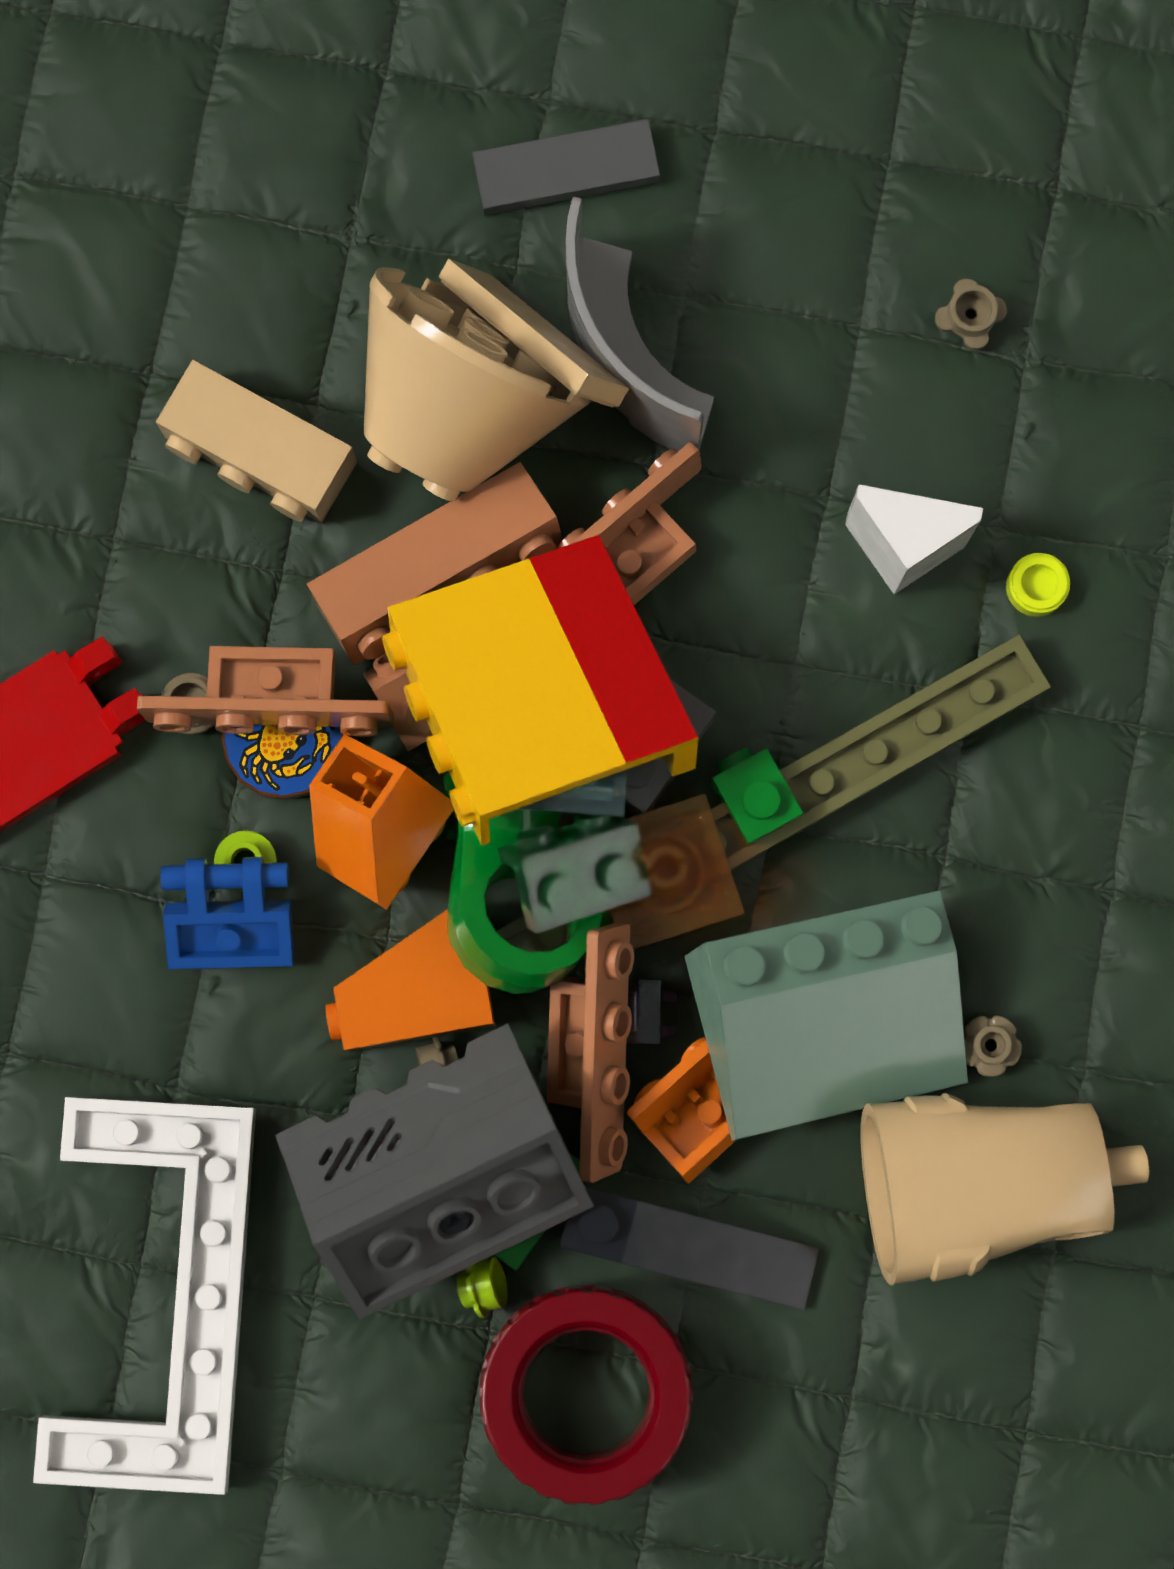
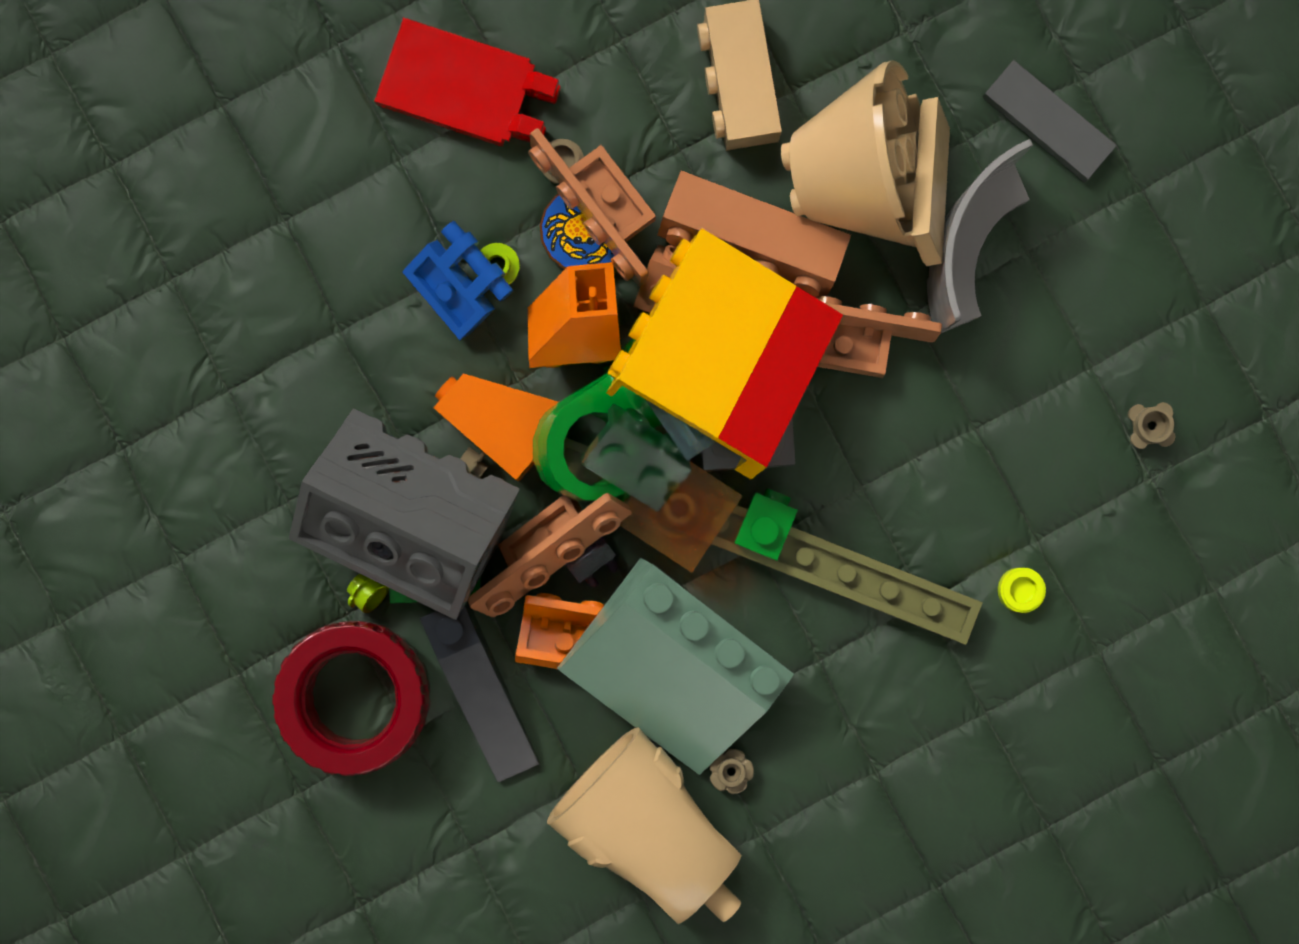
camera: 45 degrees right, 5 degrees up
white plate [33,1097,256,1495] -> none
white slope [845,485,983,594] -> none

